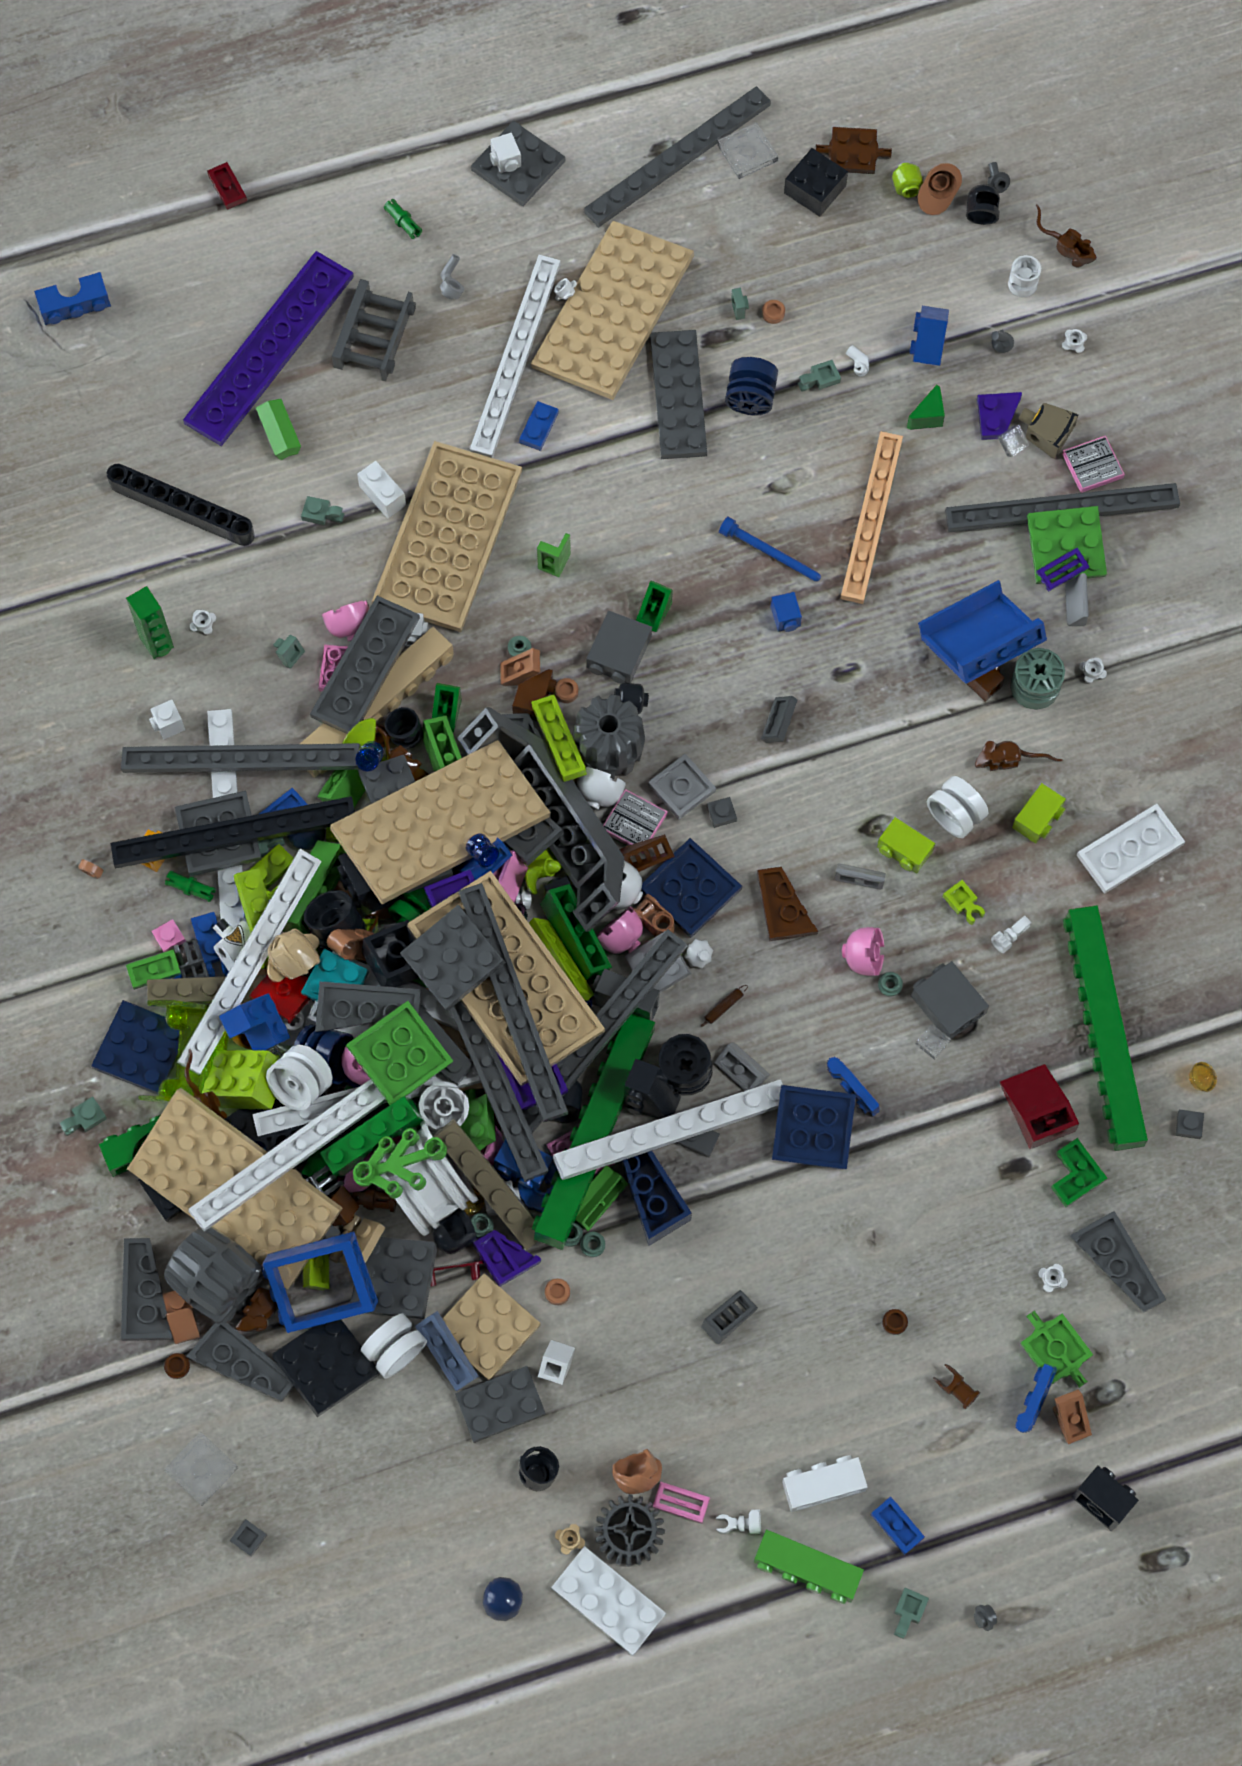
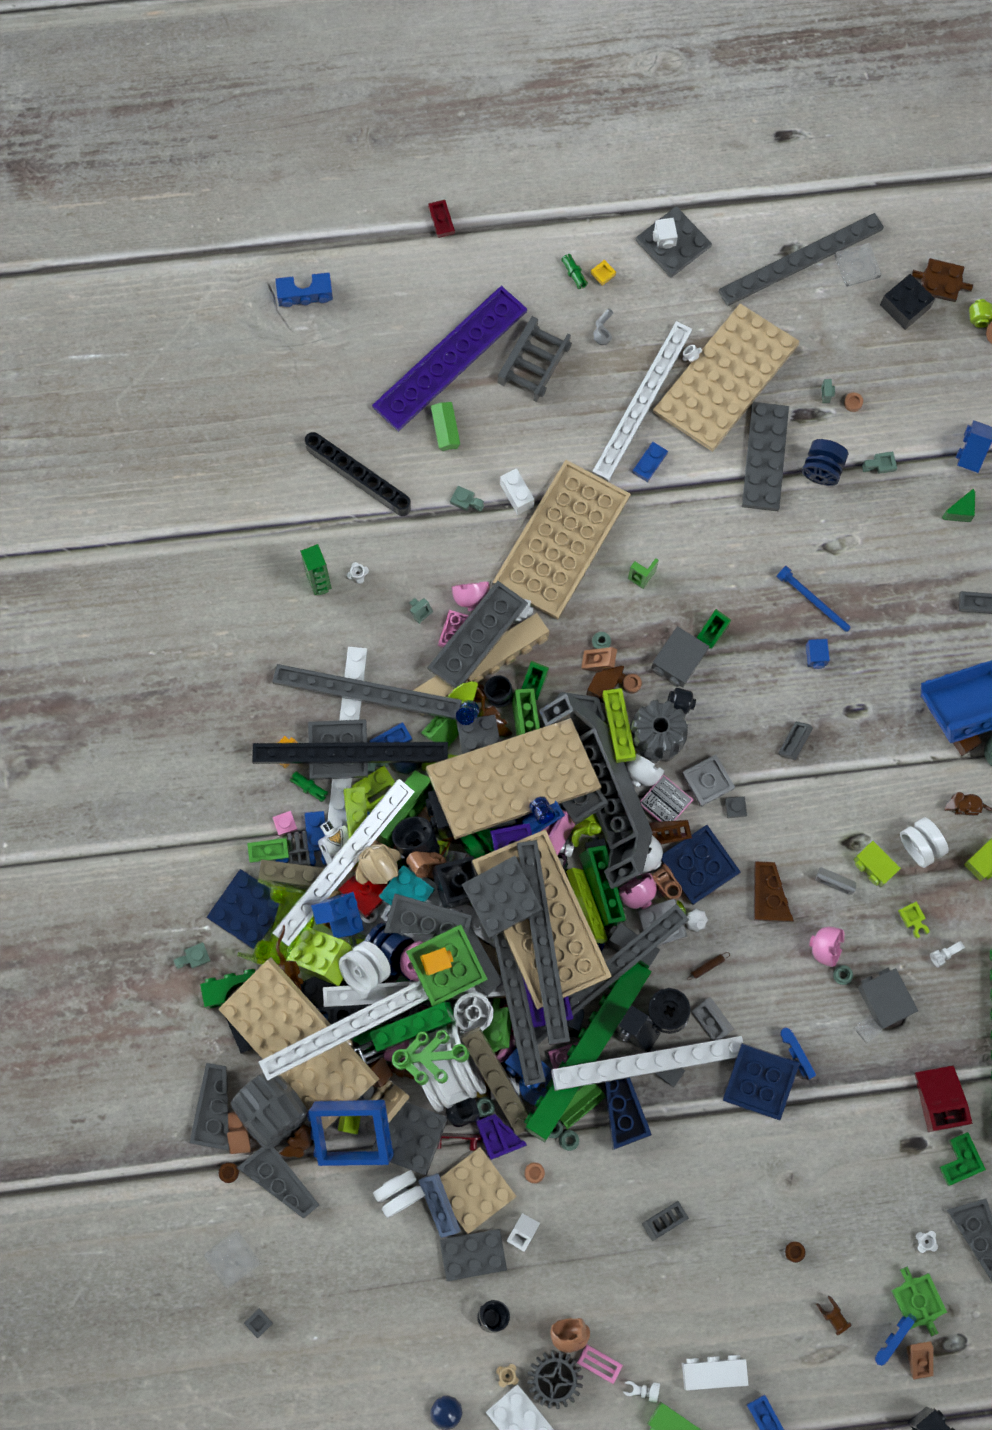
camera: 10 degrees right, 5 degrees up
nougat tile [78,859,104,879] -> none
white brick [149,699,185,740] -> none
black plate [272,1319,380,1417] -> none
light nougat plate [840,431,903,604] -> none
white arm [846,345,869,376] -> none
none -> light orange brick [420,947,453,975]
none -> yellow plate [591,260,616,286]

